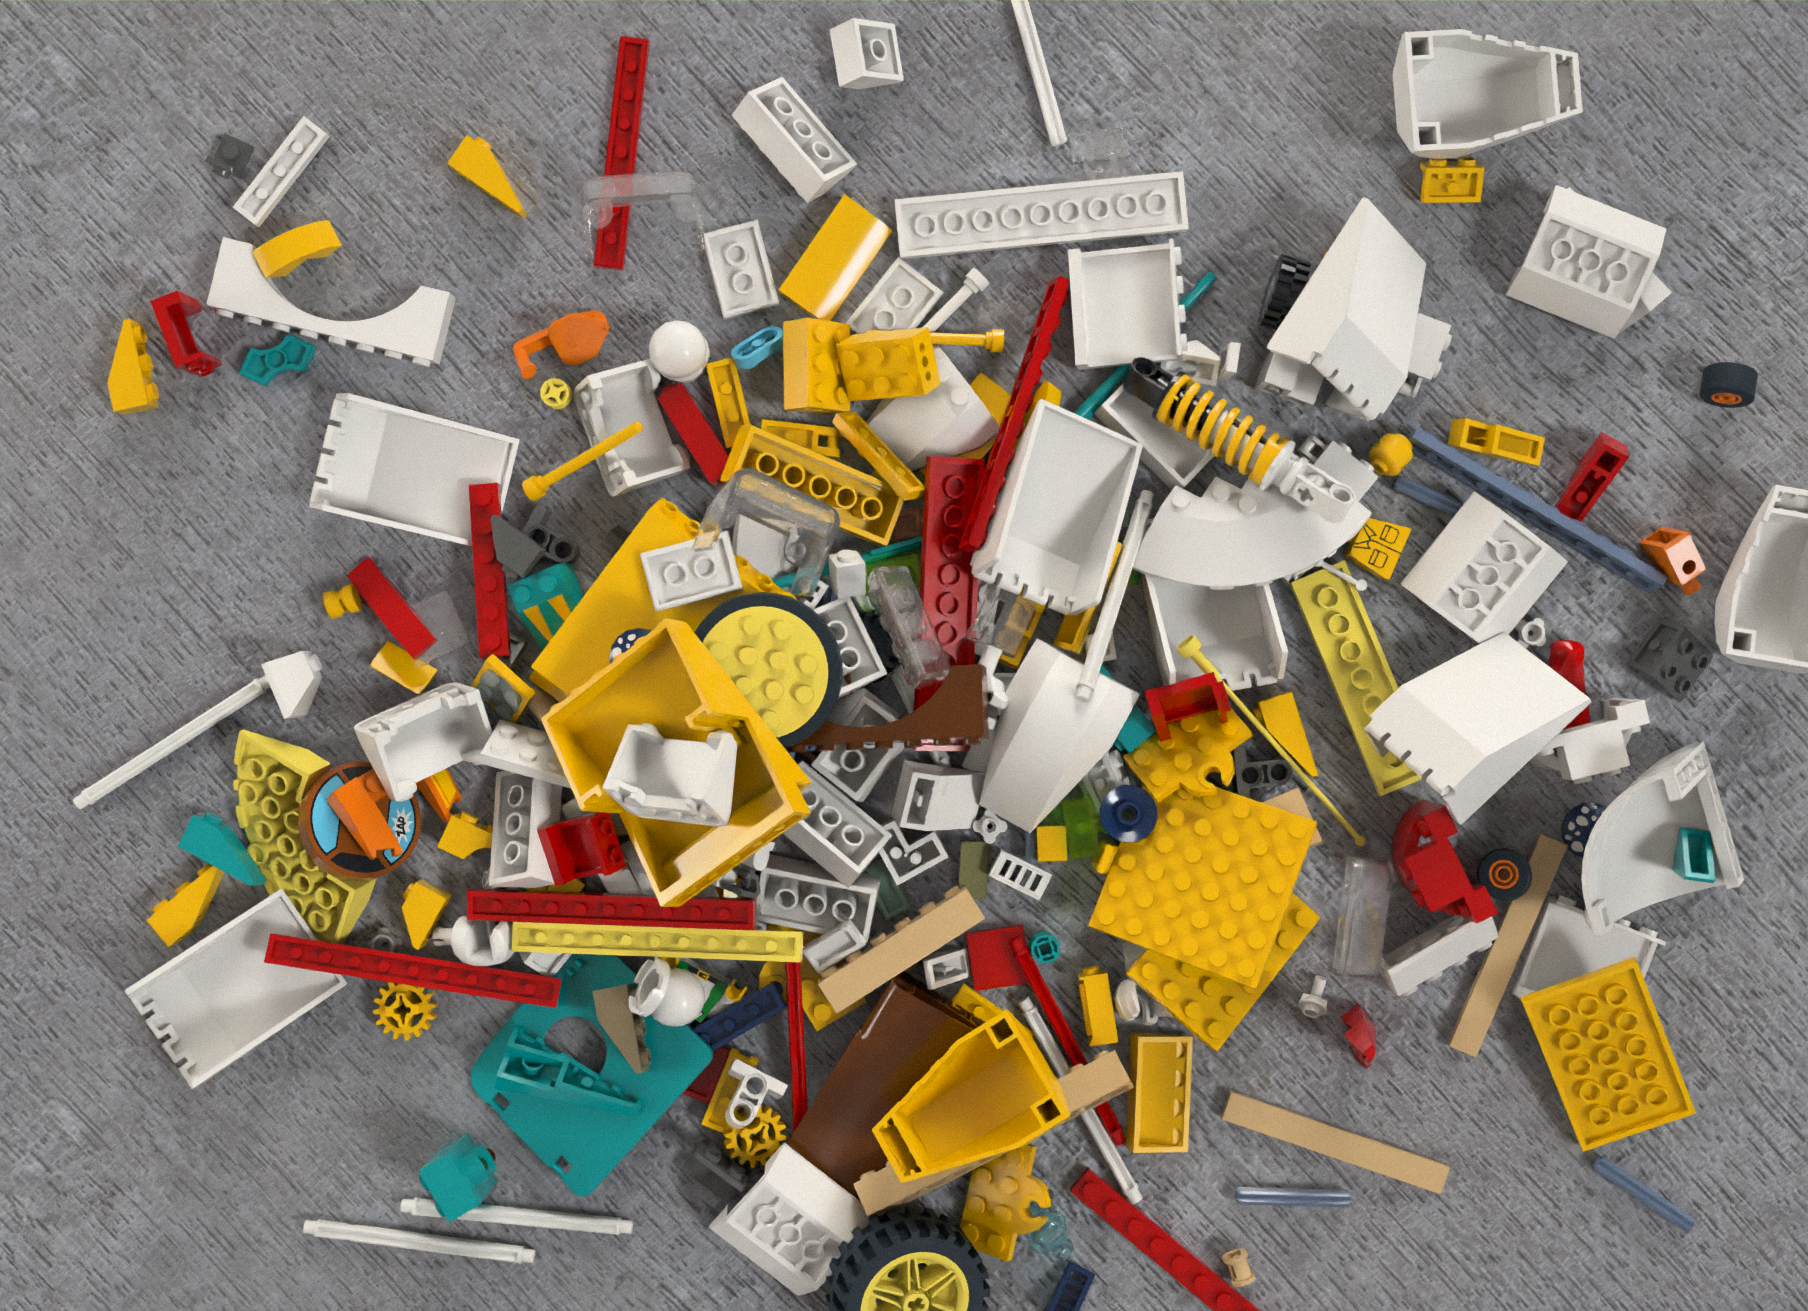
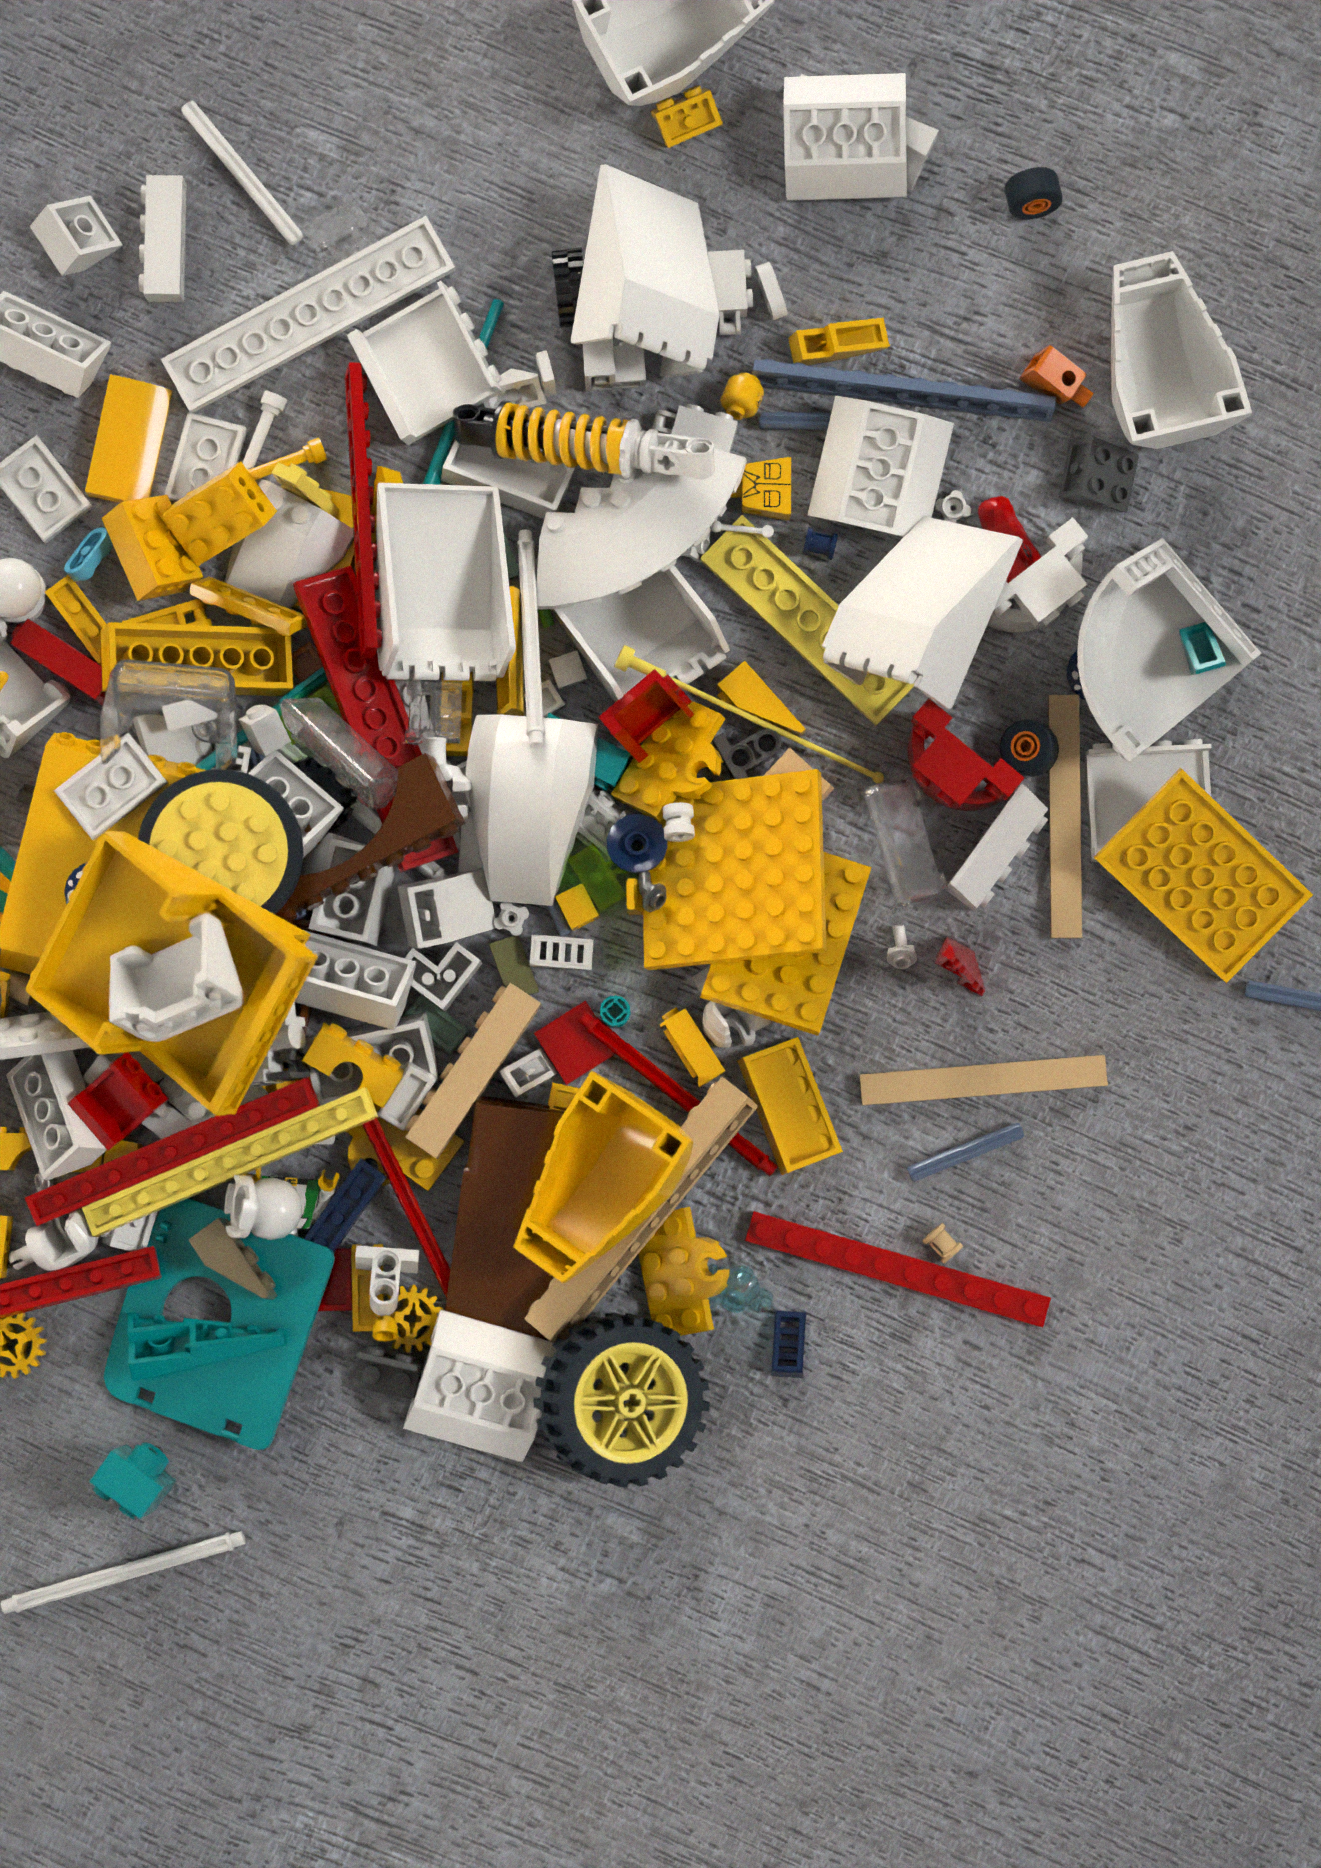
camera: 20 degrees left, 5 degrees down
white piece [400,1198,633,1235] -> none
white piece [1018,996,1143,1204] -> none
red slope [1555,431,1629,522] -> none
none -> white brick [139,175,187,302]
none -> white sticker [162,699,217,732]
none -> light yellow wing [272,462,339,517]
none -> yellow arch [302,1022,404,1108]
none -> yellow hinge [373,1315,398,1341]
none -> white tile [549,650,587,690]
none -> dark grey plate [638,871,667,912]
none -> white wheel [663,802,695,842]
none -> white beam [754,262,788,320]
none -> dark blue bush [802,527,838,560]

